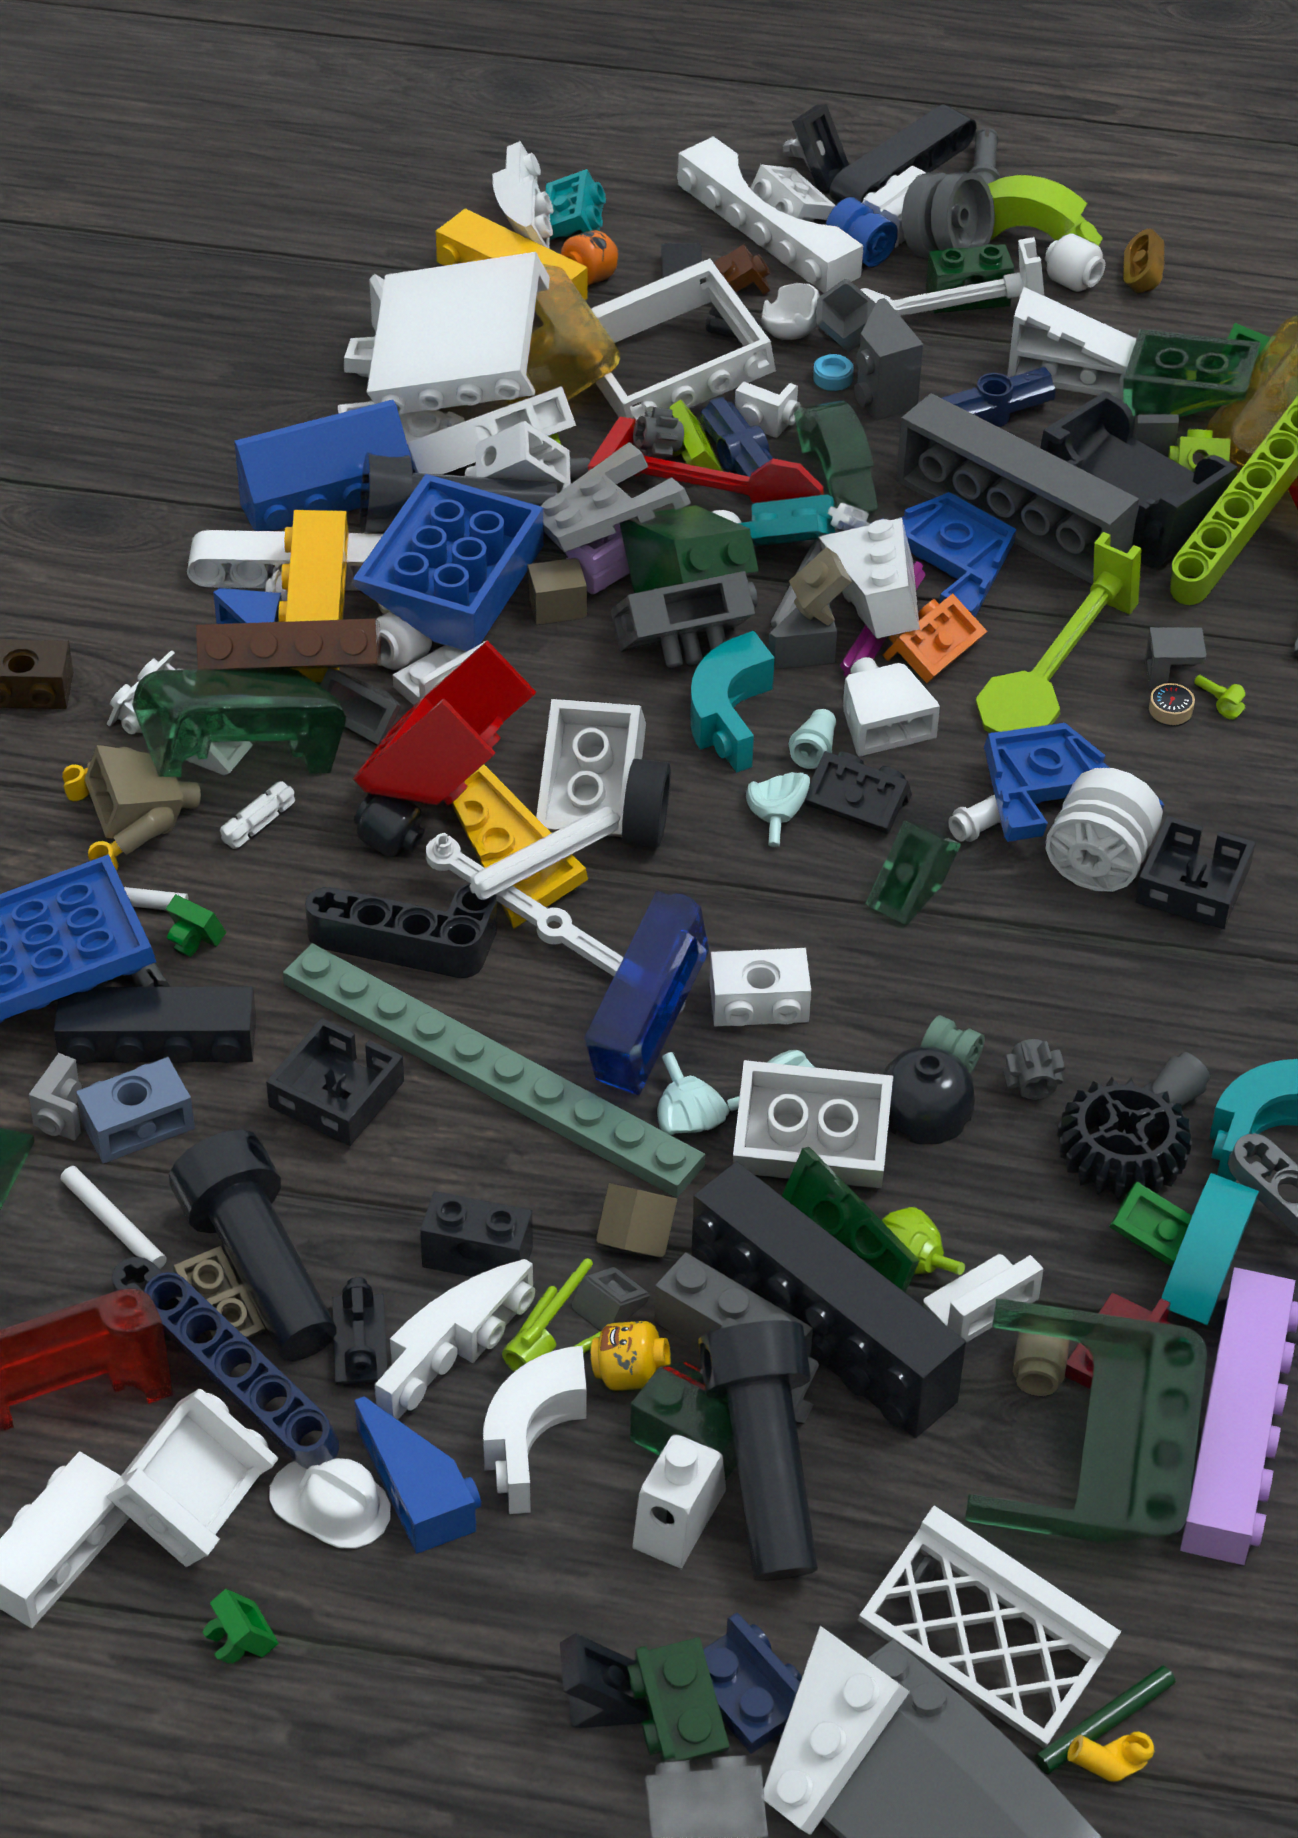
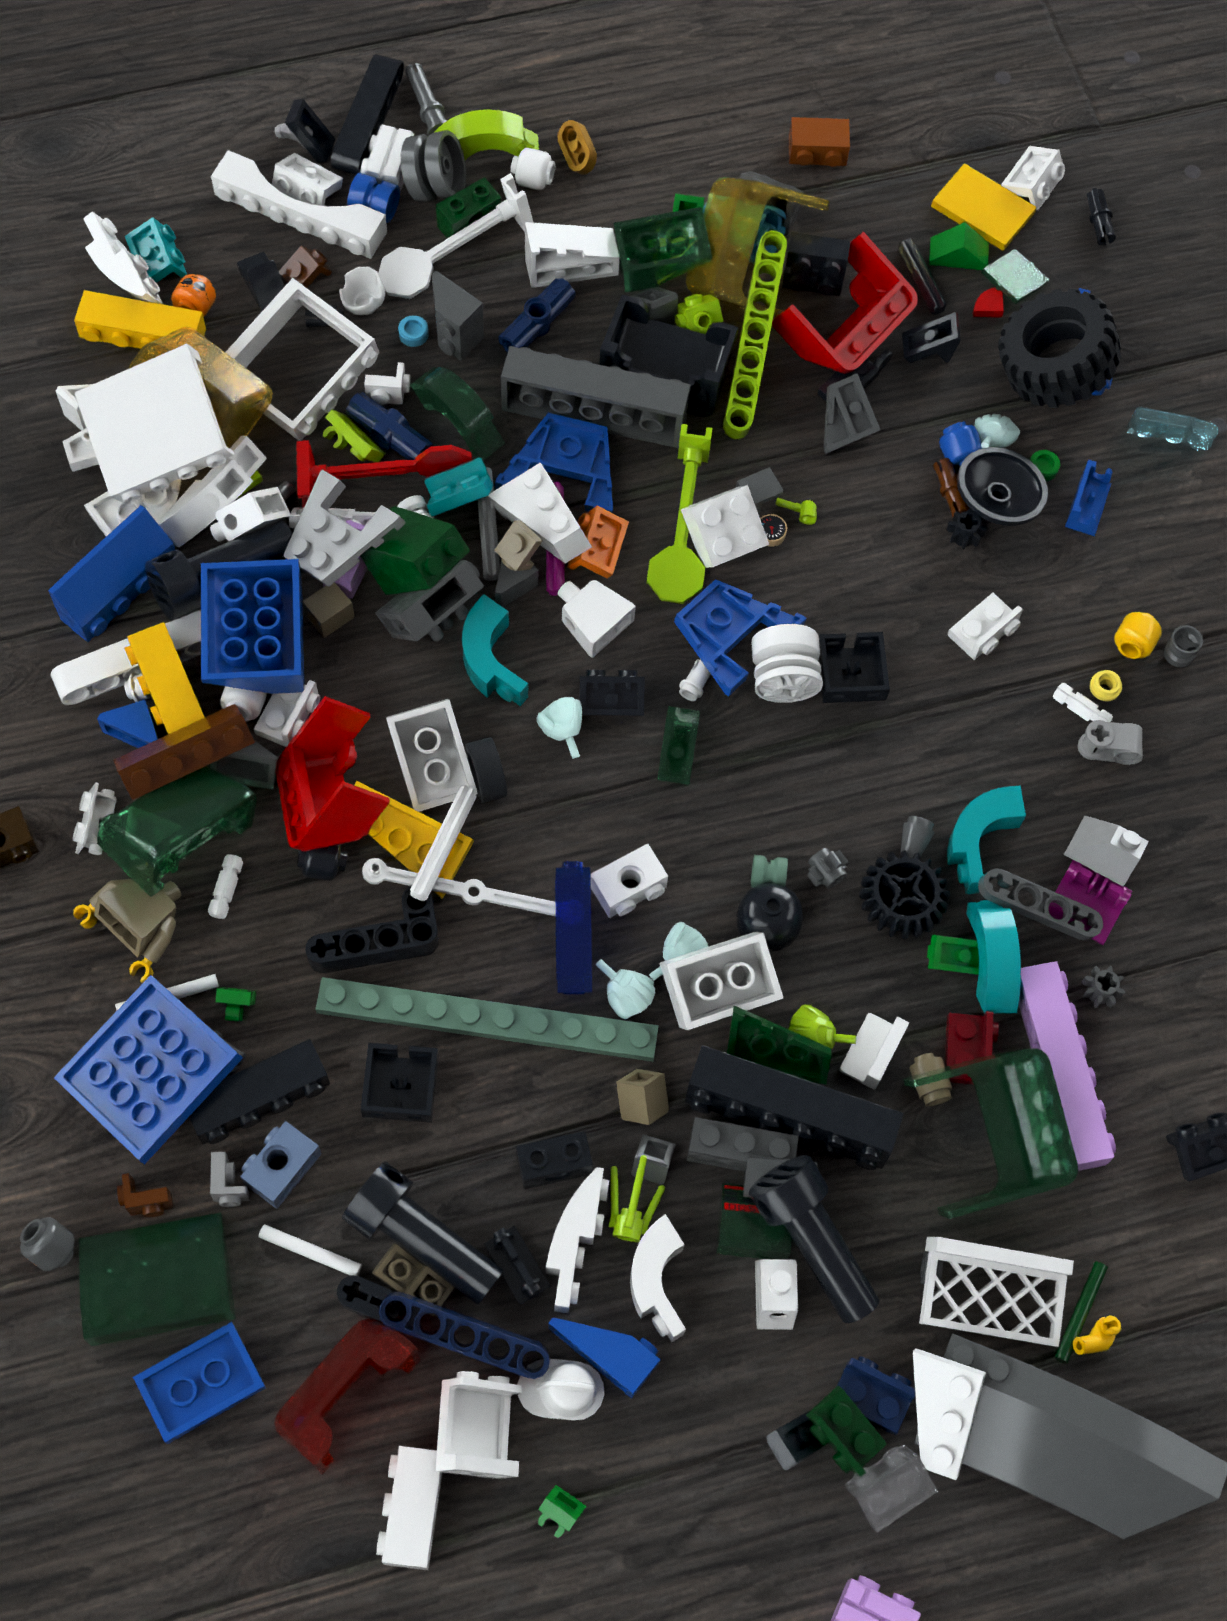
camera: 30 degrees left, 20 degrees up
yellow head [591,1321,671,1391] -> none
dark grey gear [633,407,684,459] -> none
light aqua cone [789,709,836,769] -> none
dark grey panel [816,279,876,352] -> none
white axle [827,503,870,531] -> none
none -> white brick [681,485,769,568]

